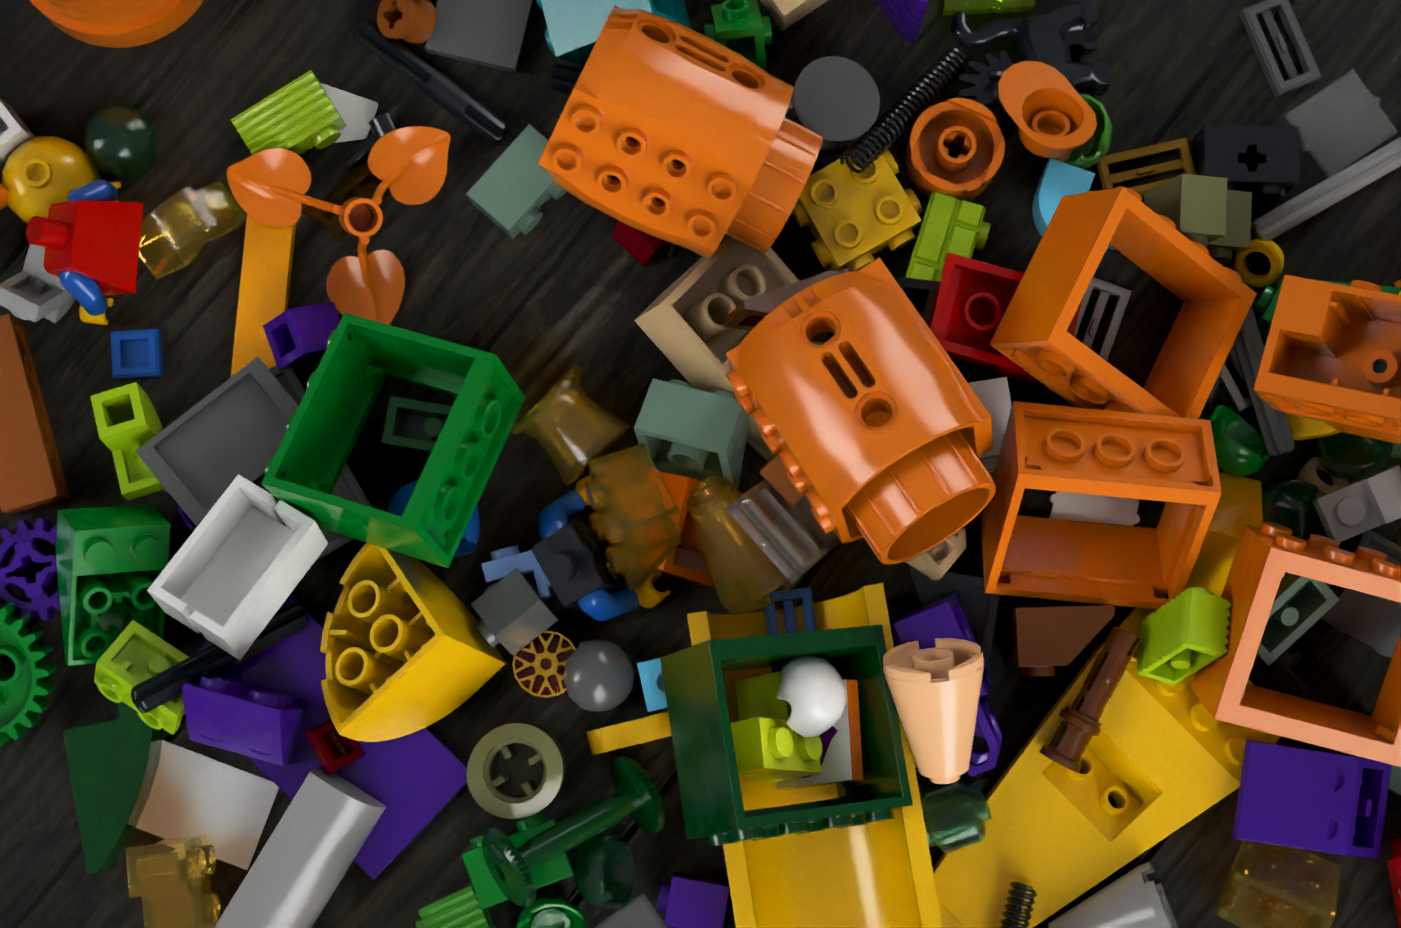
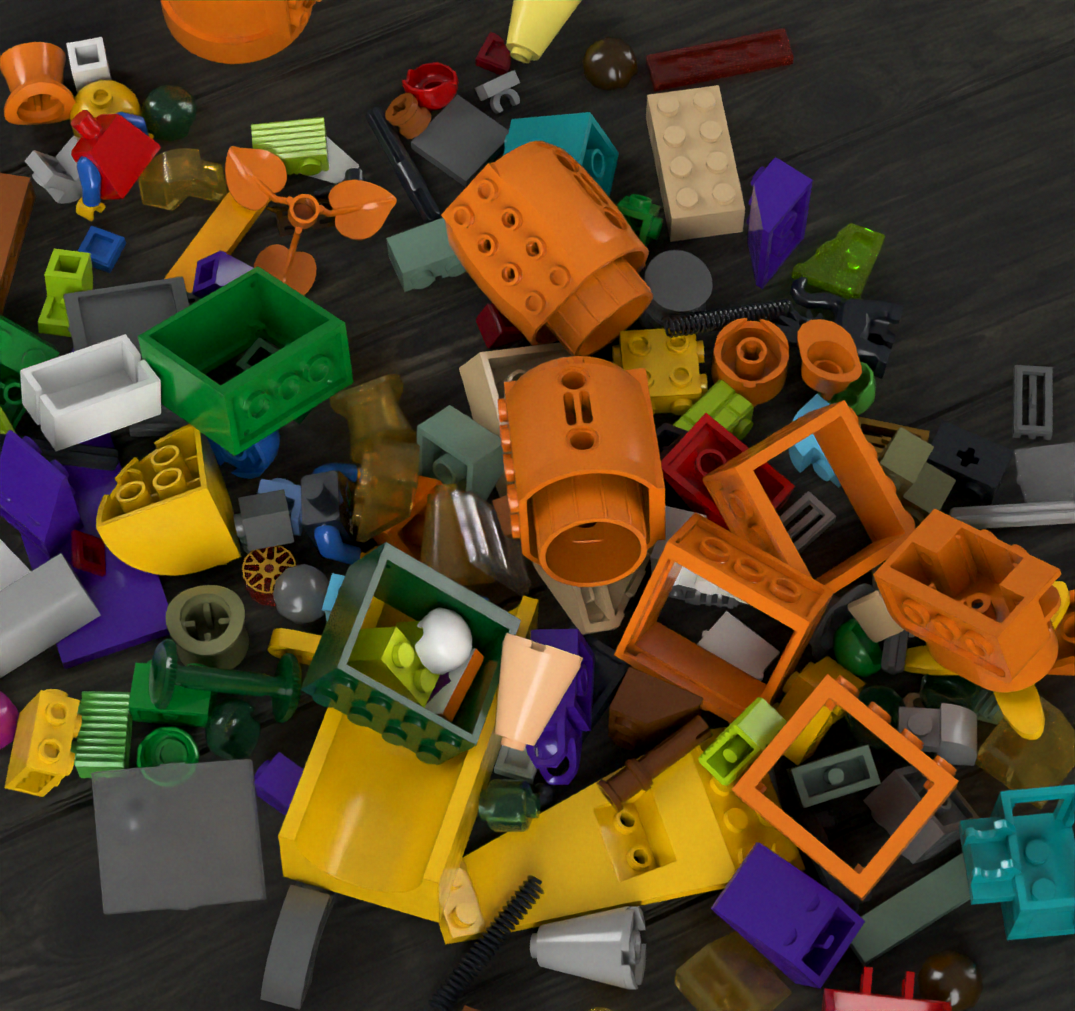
camera: 25 degrees right, 20 degrees down
none -> tan slope [848,590,904,643]

